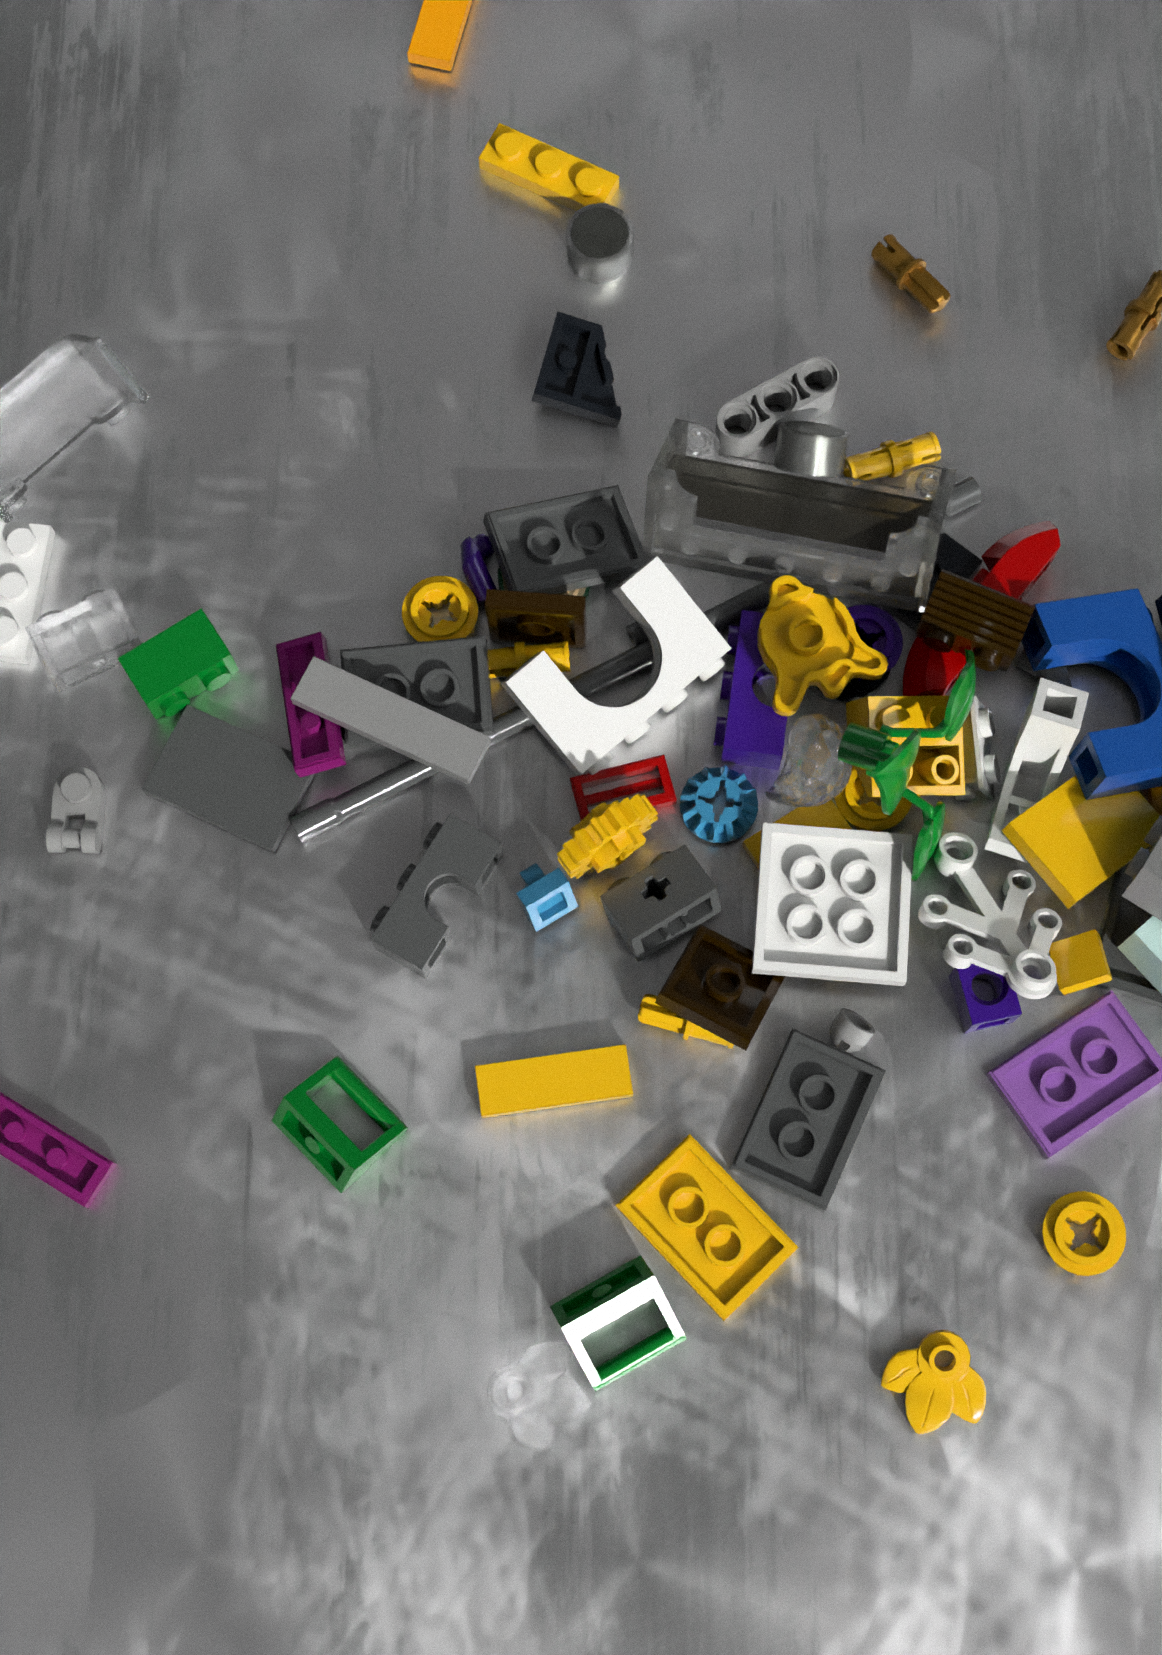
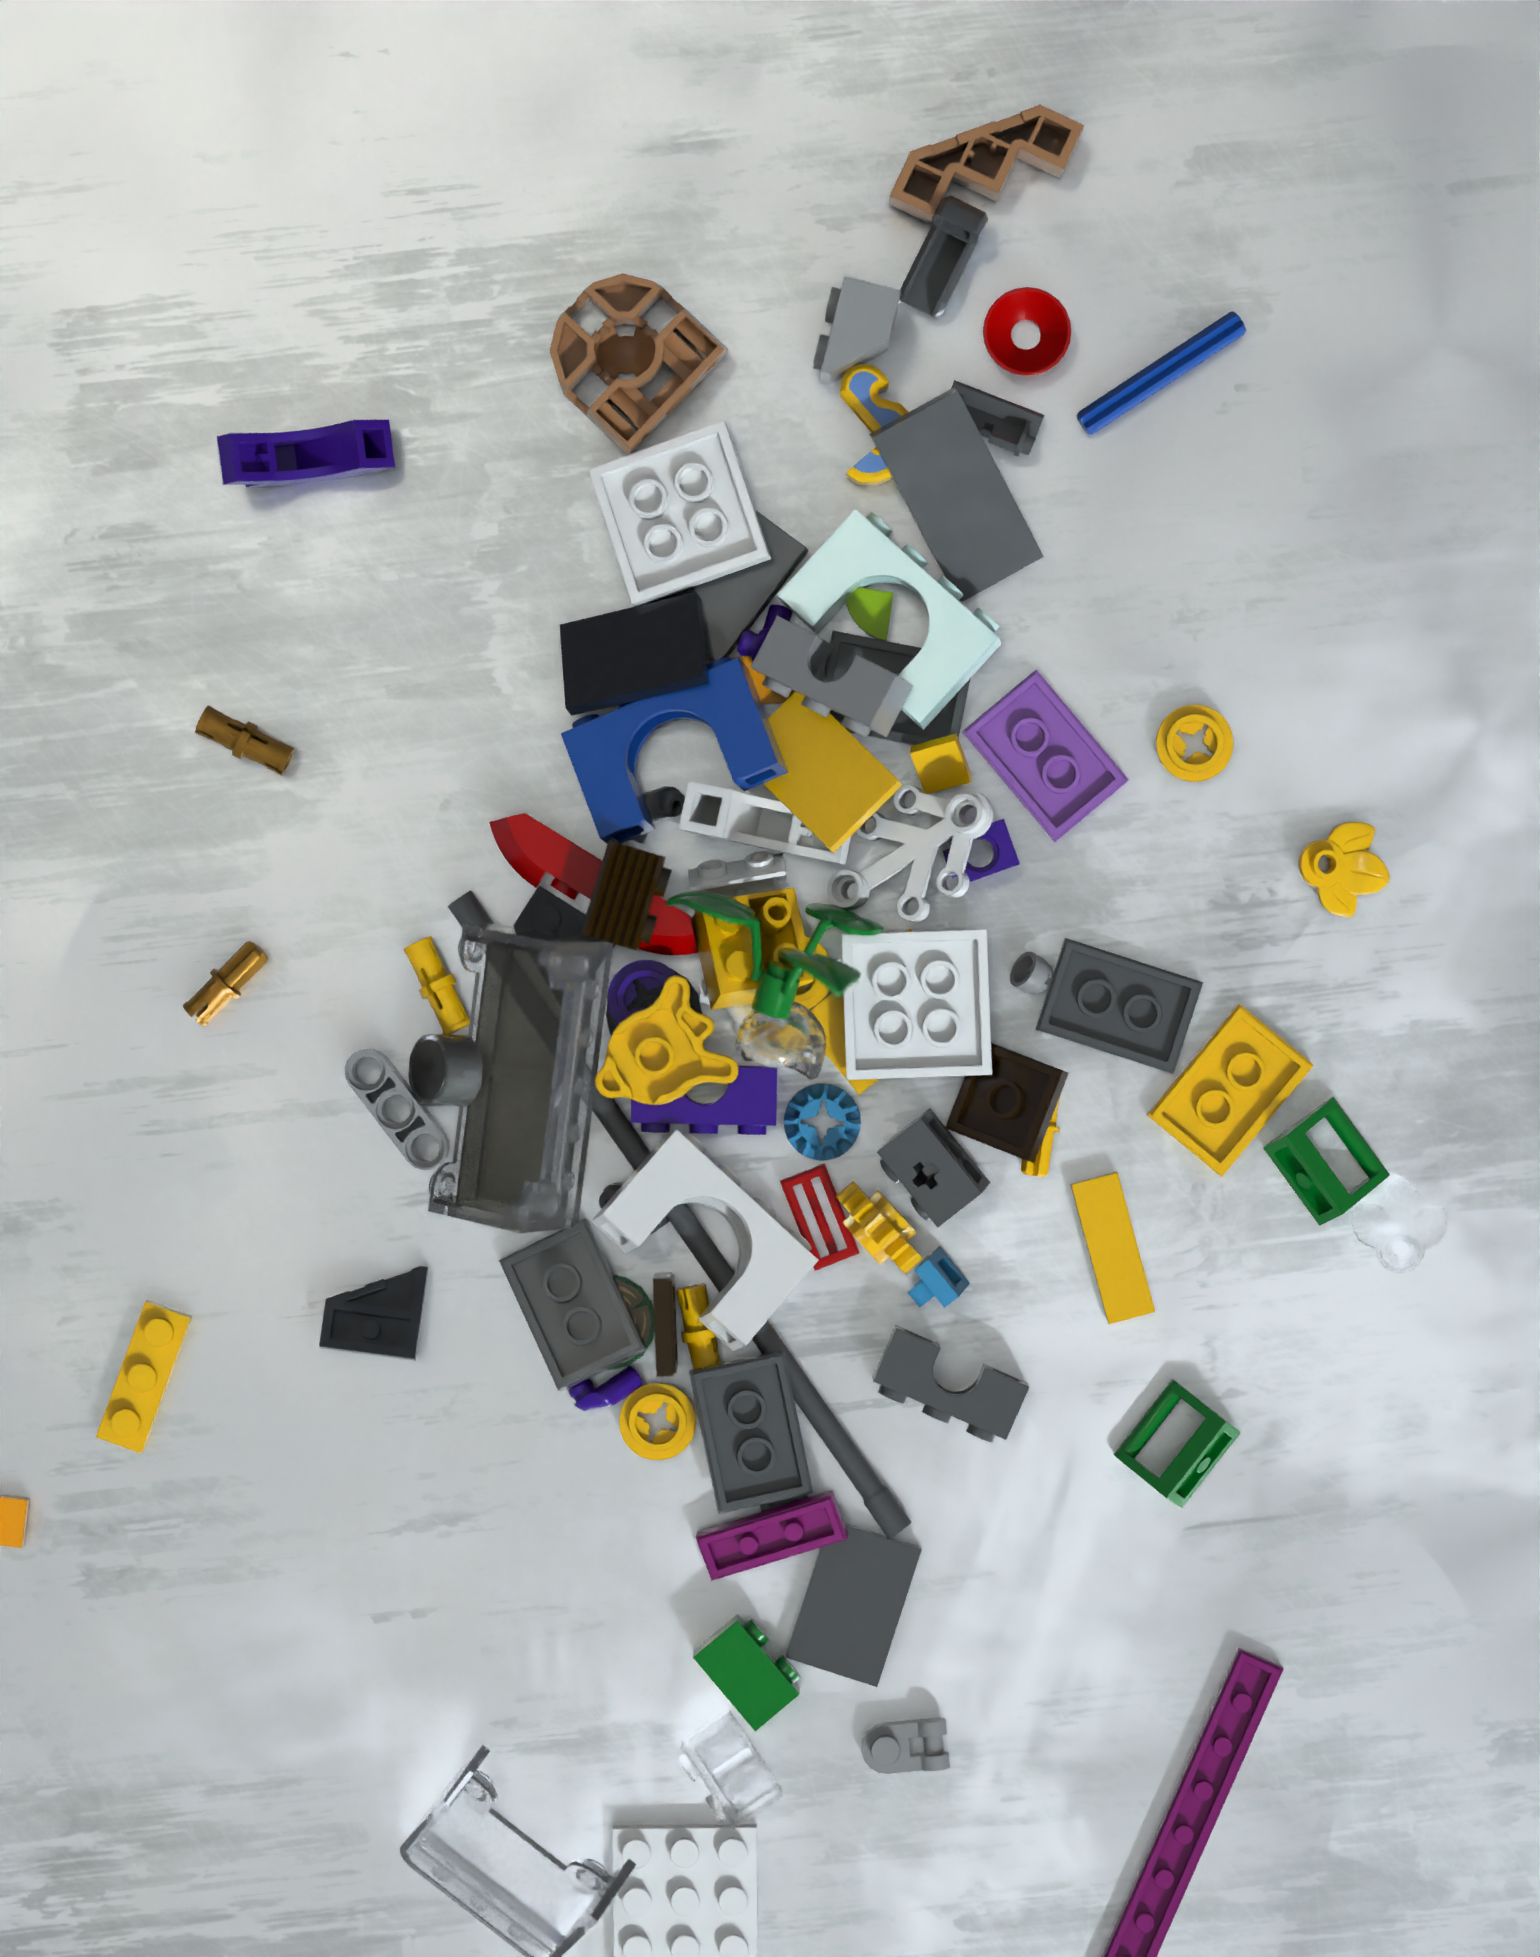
camera: 95 degrees left, 15 degrees up
light grey tile [291,656,491,785] -> none
piece [565,203,634,284] -> none

